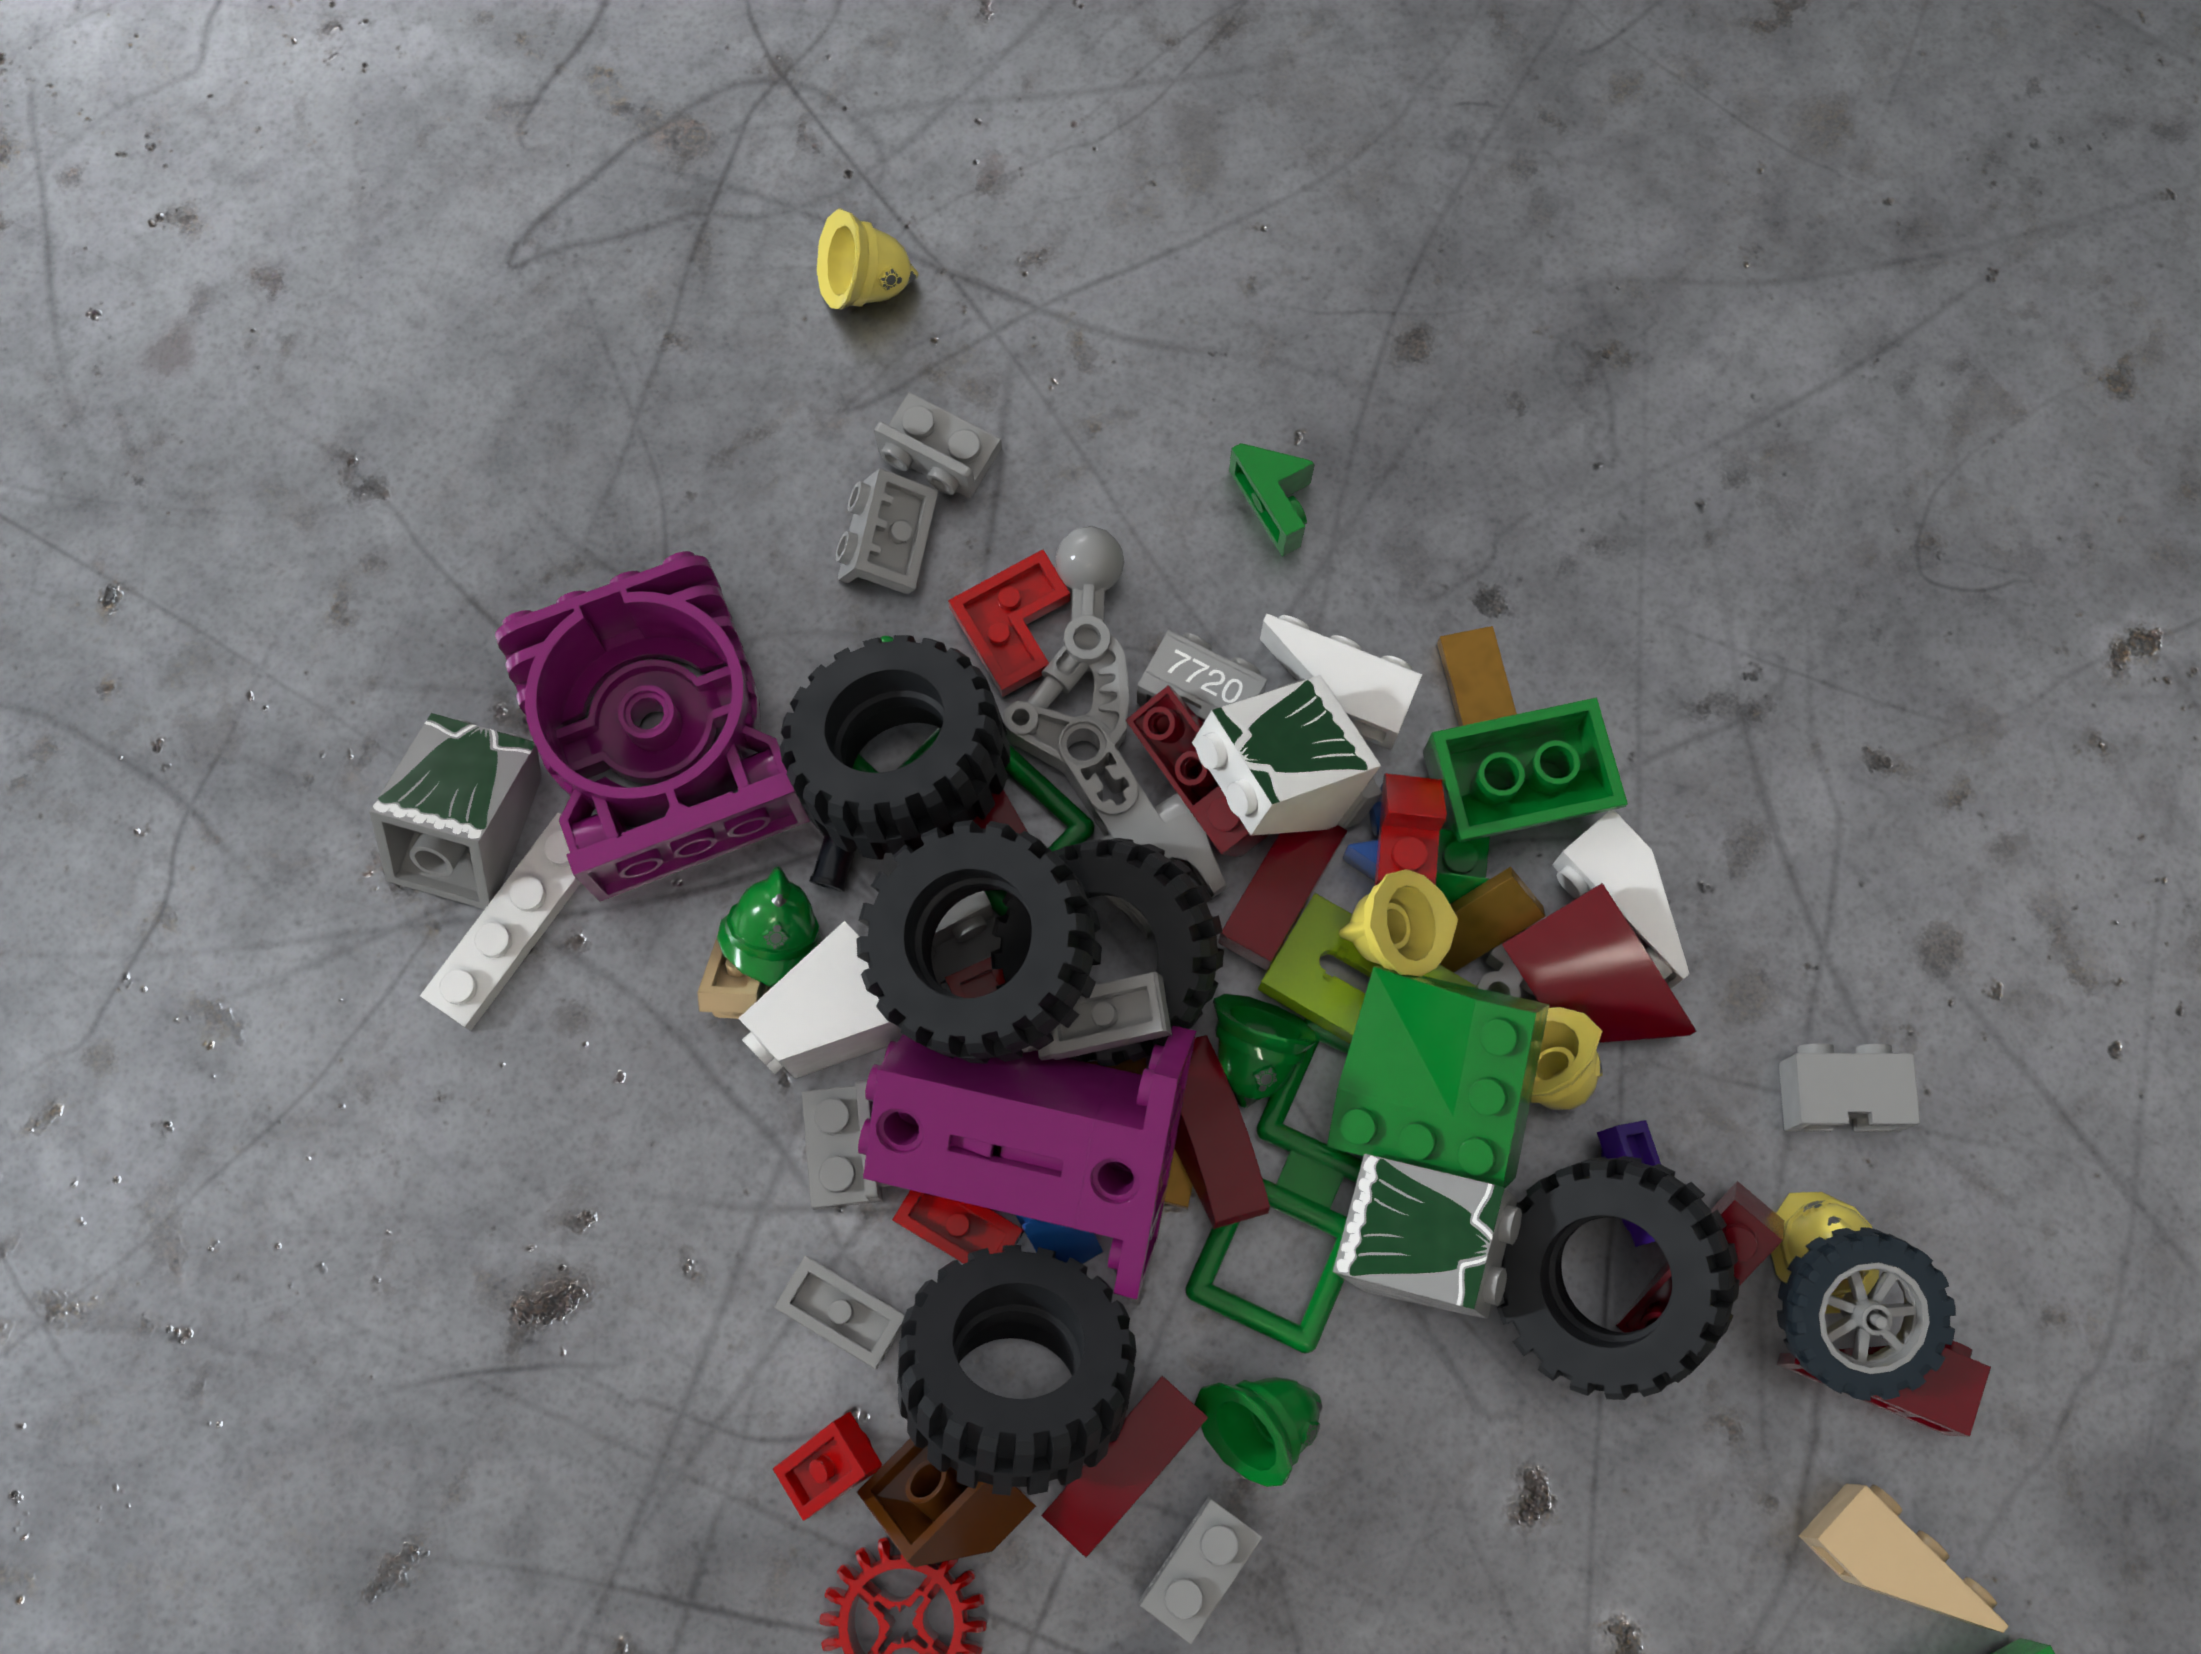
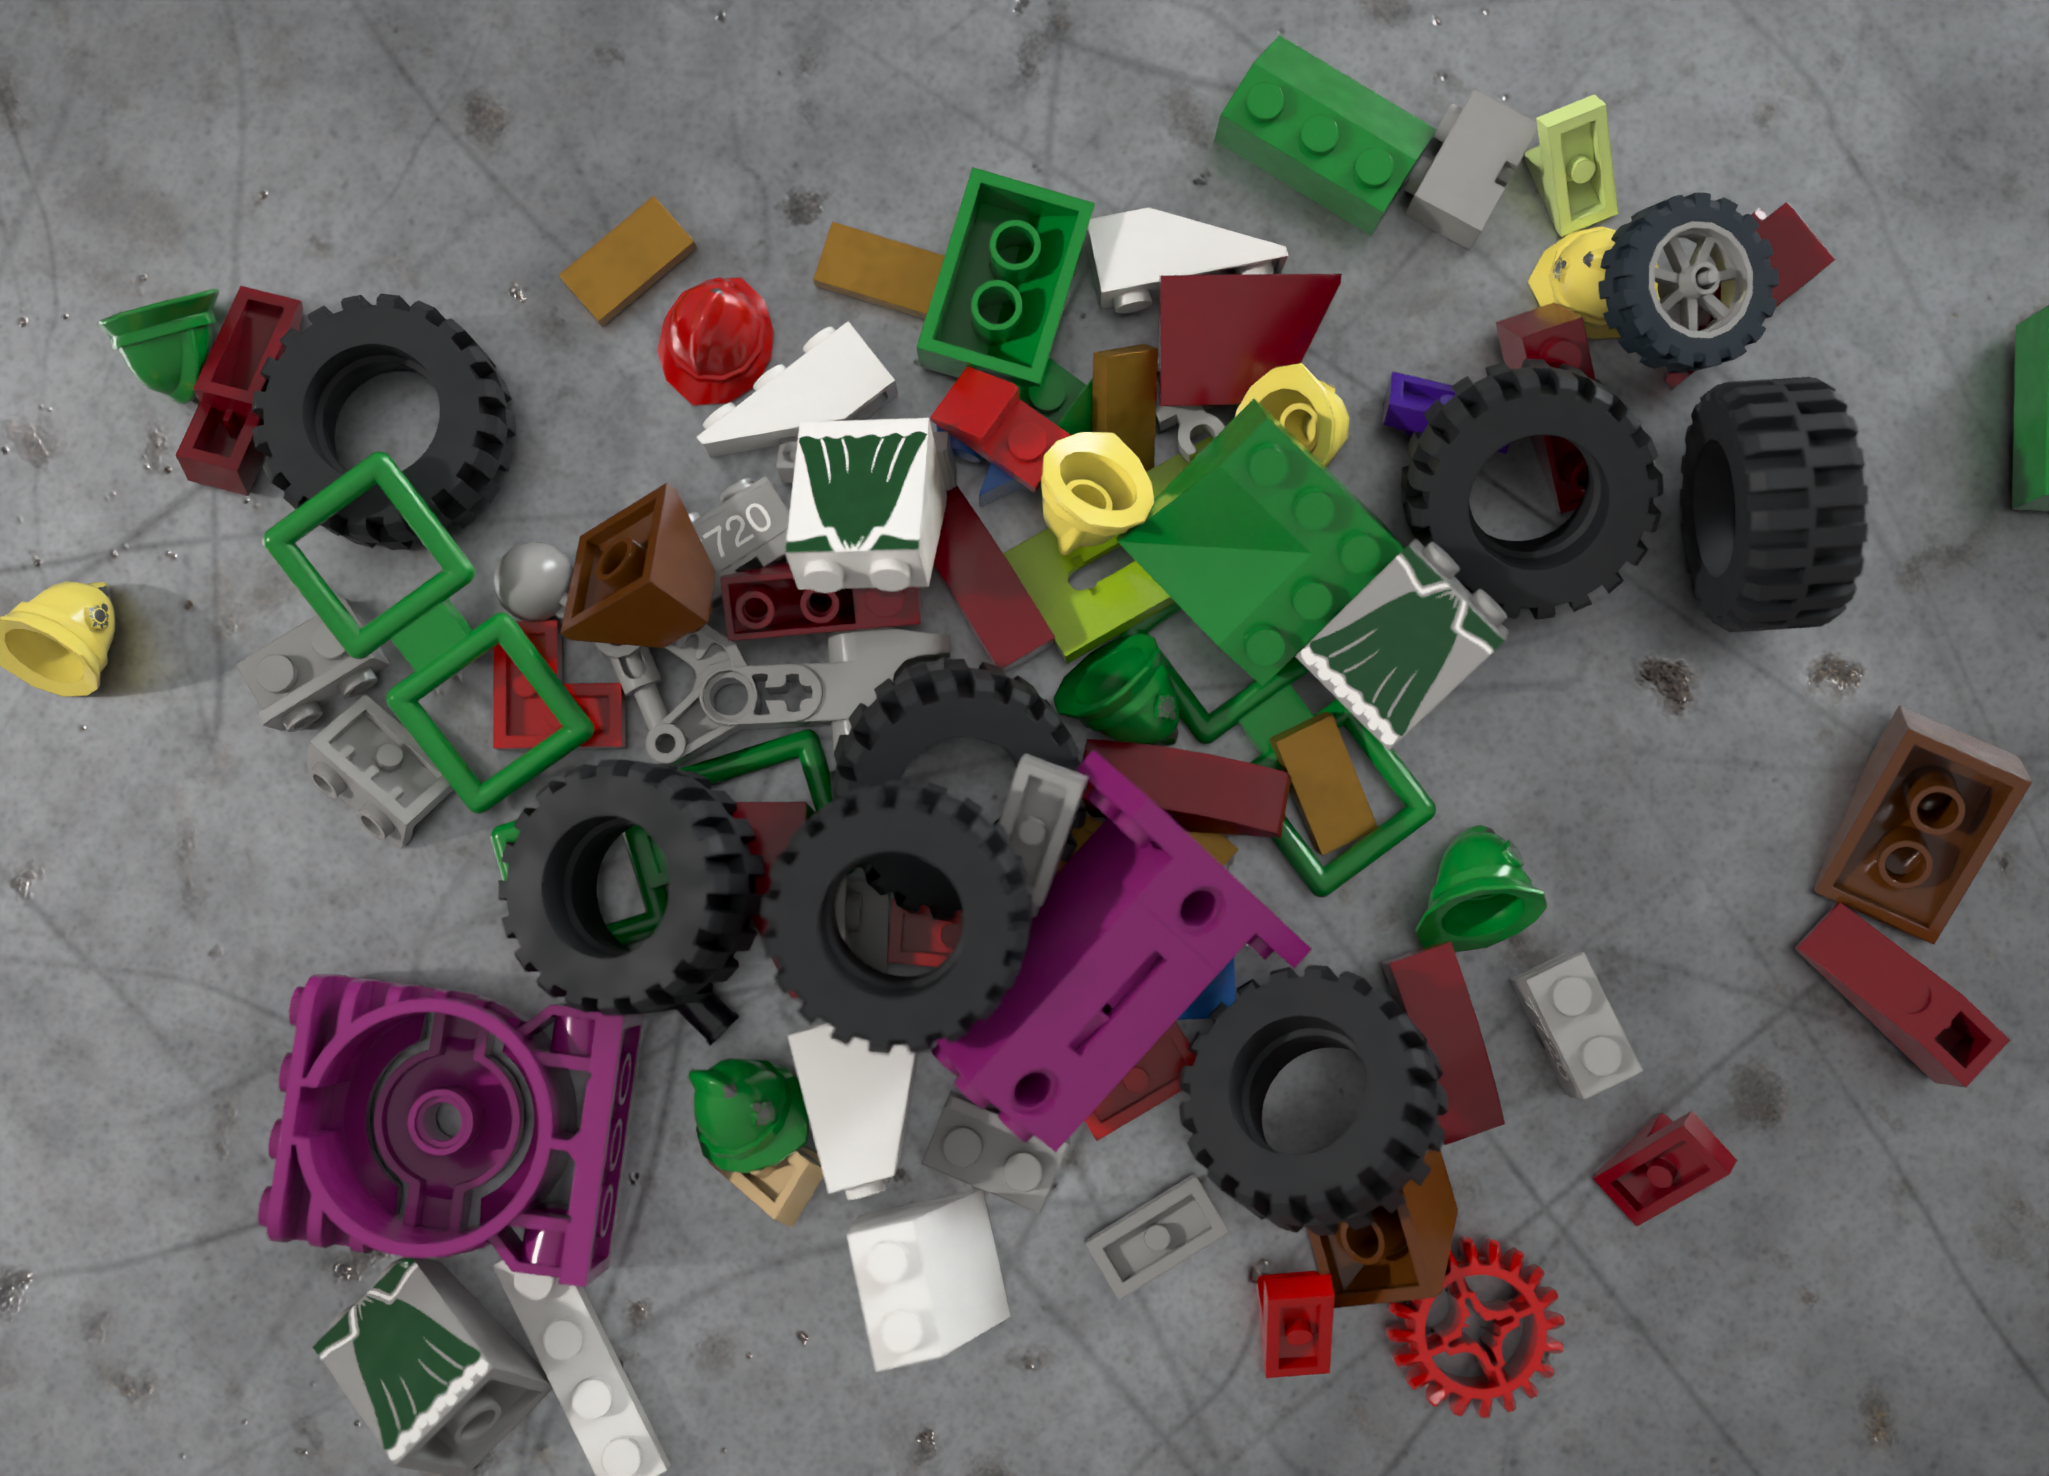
camera: 65 degrees left, 10 degrees up
green slope [1229,443,1315,557] -> none
tan slope [1799,1483,2009,1633] -> none
none -> green piece [97,289,220,404]
none -> dark red slope [175,285,303,496]
none -> black tyre [252,294,516,550]
none -> green bar [262,452,594,814]
none -> pearl gold tile [558,195,697,327]
none -> reddish brown slope [560,483,716,648]
none -> red piece [657,277,774,406]
none -> white slope [847,1188,1011,1372]
none -> green slope [1214,35,1437,236]
none -> pearl gold tile [1269,711,1378,856]
none -> yellowish green slope [1524,94,1618,237]
none -> black tyre [1680,377,1868,632]

